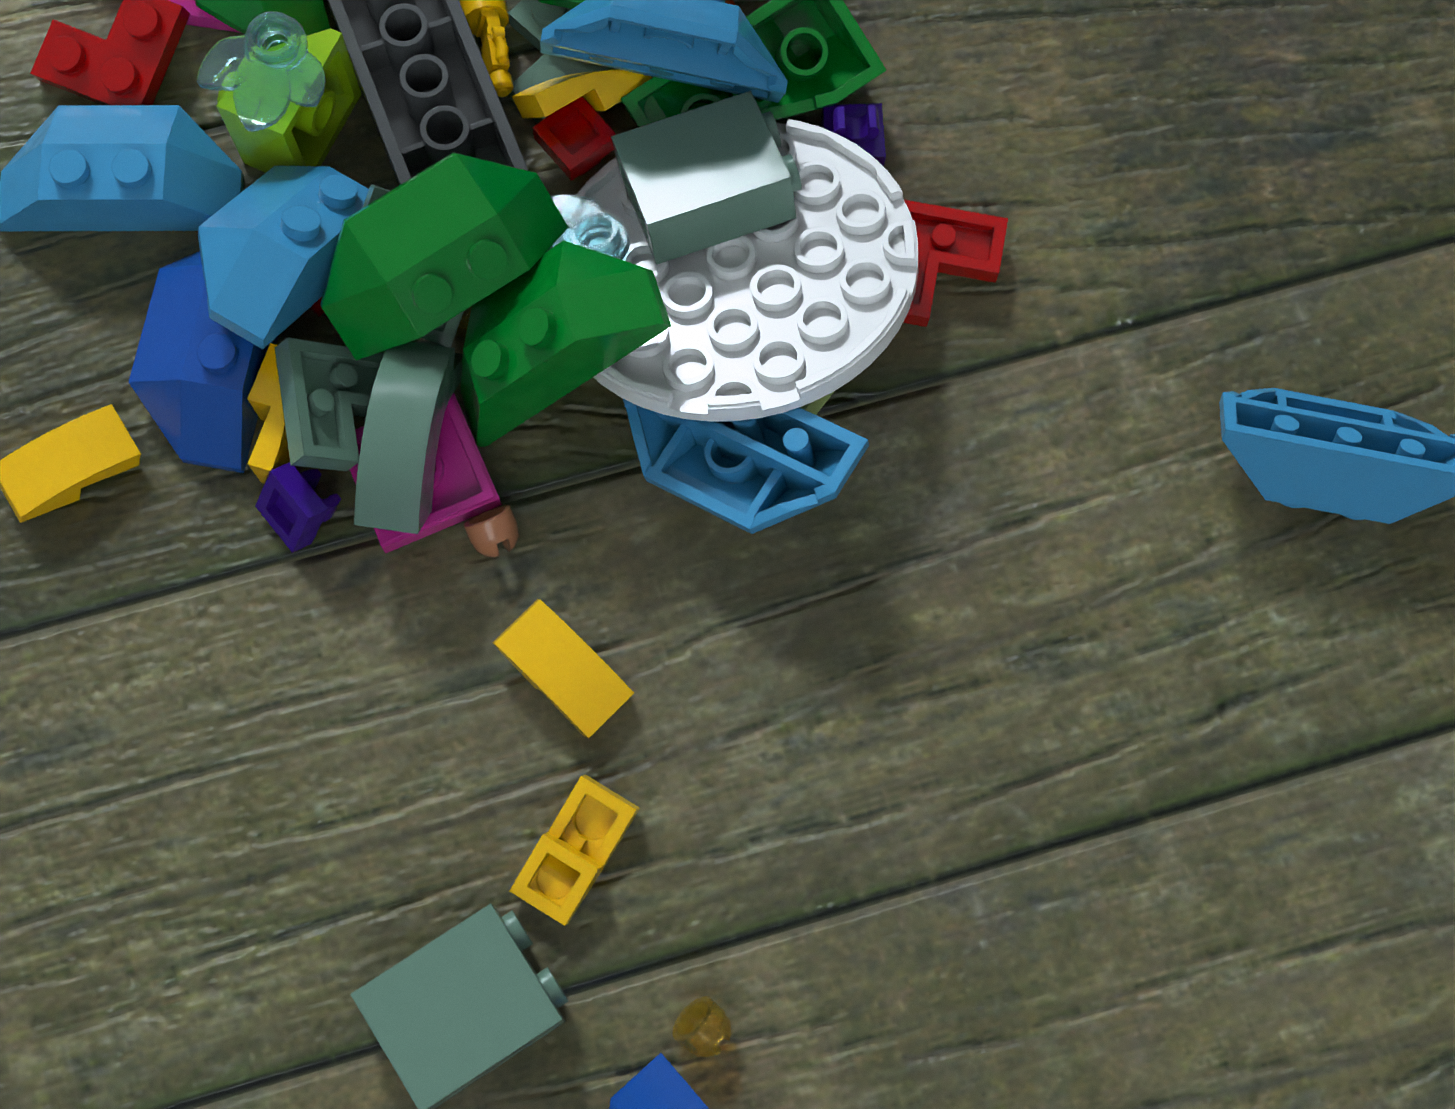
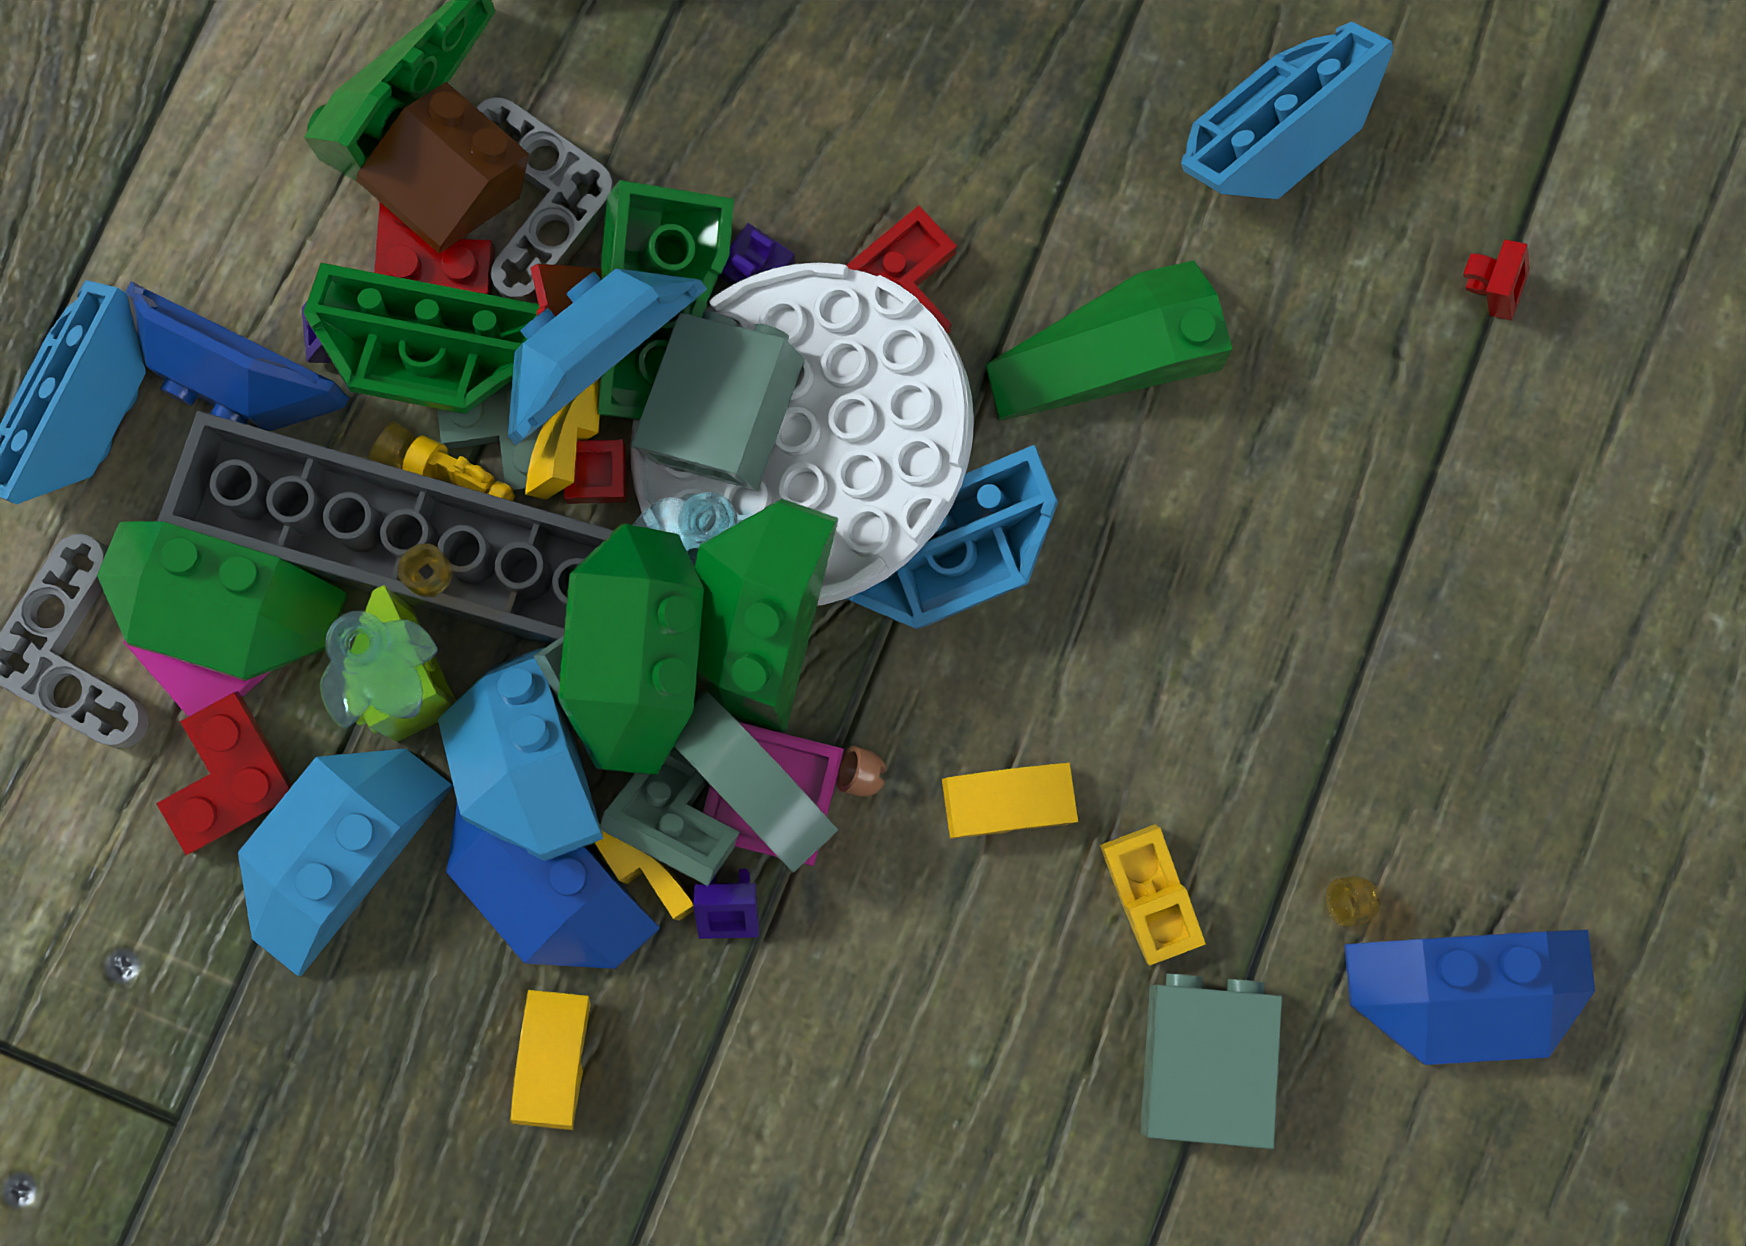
camera: 45 degrees left, 5 degrees up
none -> clear yellow hinge [397,544,453,598]
none -> green wedge [985,260,1233,421]
none -> red tile [1463,239,1530,321]

